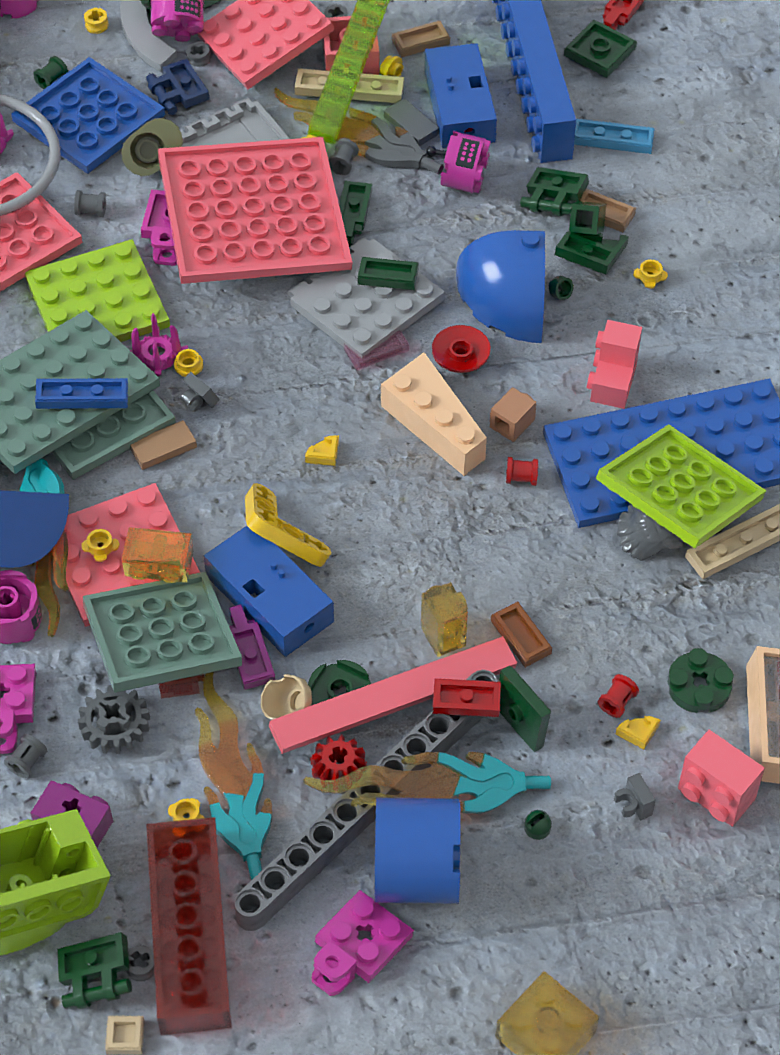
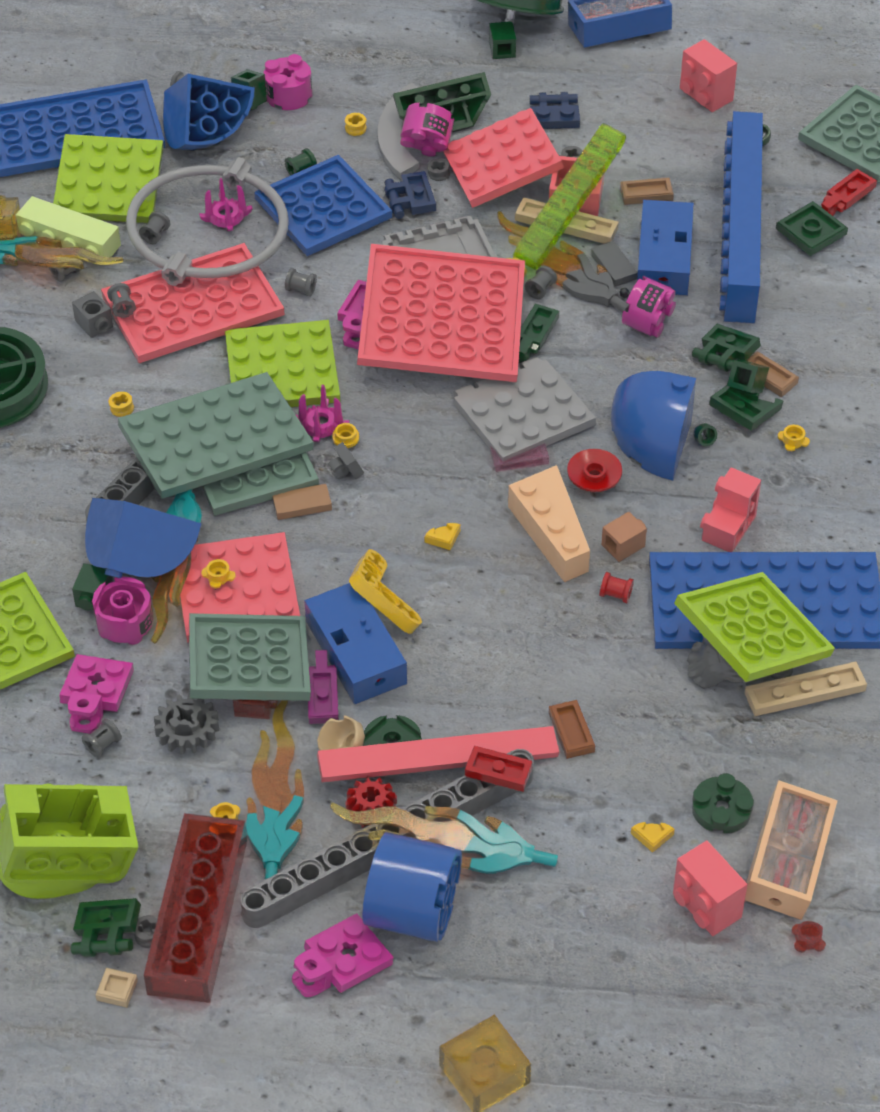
camera: 15 degrees right, 5 degrees down
magenta brick [30,780,113,848] -> none
blue tile [35,378,128,409] -> none
olive piece [121,118,183,176] -> none
clear yellow brick [122,527,194,583] -> none
dark green tile [357,257,419,290] -> none
yellow plate [380,55,404,77] -> none
clear yellow brick [421,582,468,657] -> none
dark green plate [499,665,551,753] -> none
dark green hinge [524,810,552,840] -> none
dark azure tile [574,119,655,154] -> none
red bush [597,674,639,718] -> none
dark grey tile [614,773,656,821] -> none

